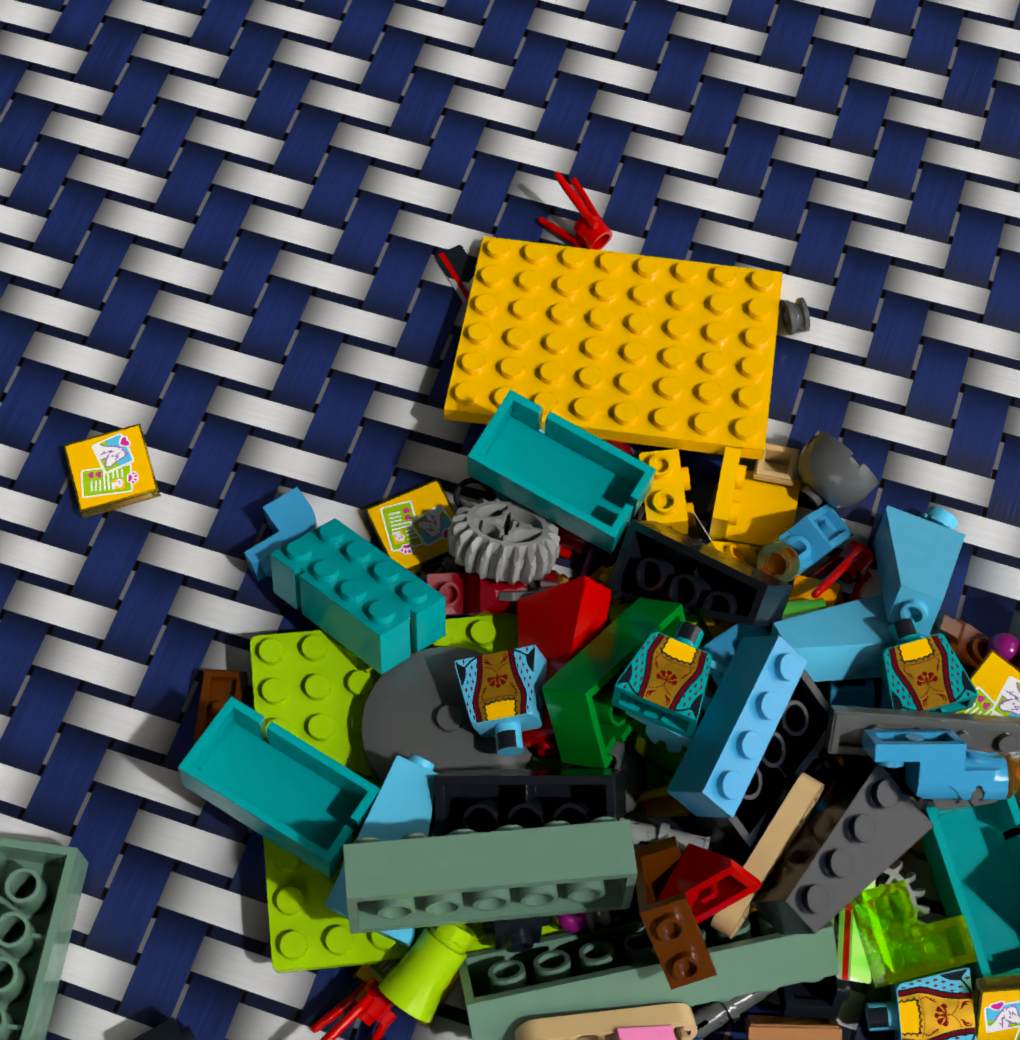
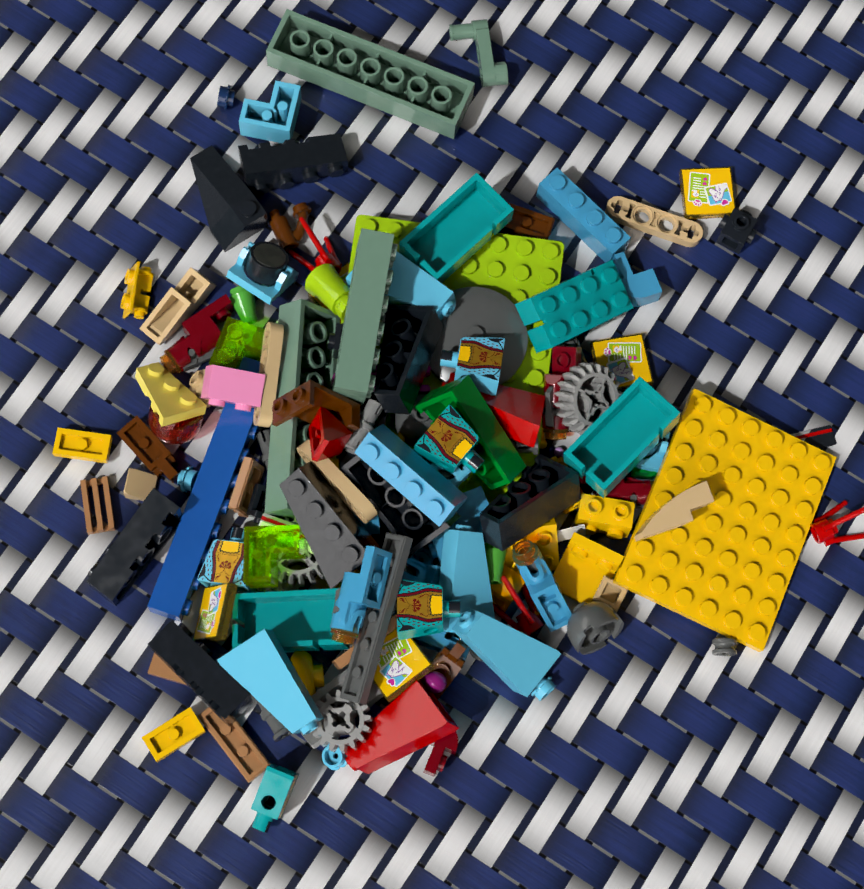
camera: 95 degrees right, 10 degrees up
none -> dark azure brick [536,167,631,262]
none -> tan beam [605,196,703,247]
none -> tan slope [634,481,714,542]
none -> black brick [716,208,758,254]

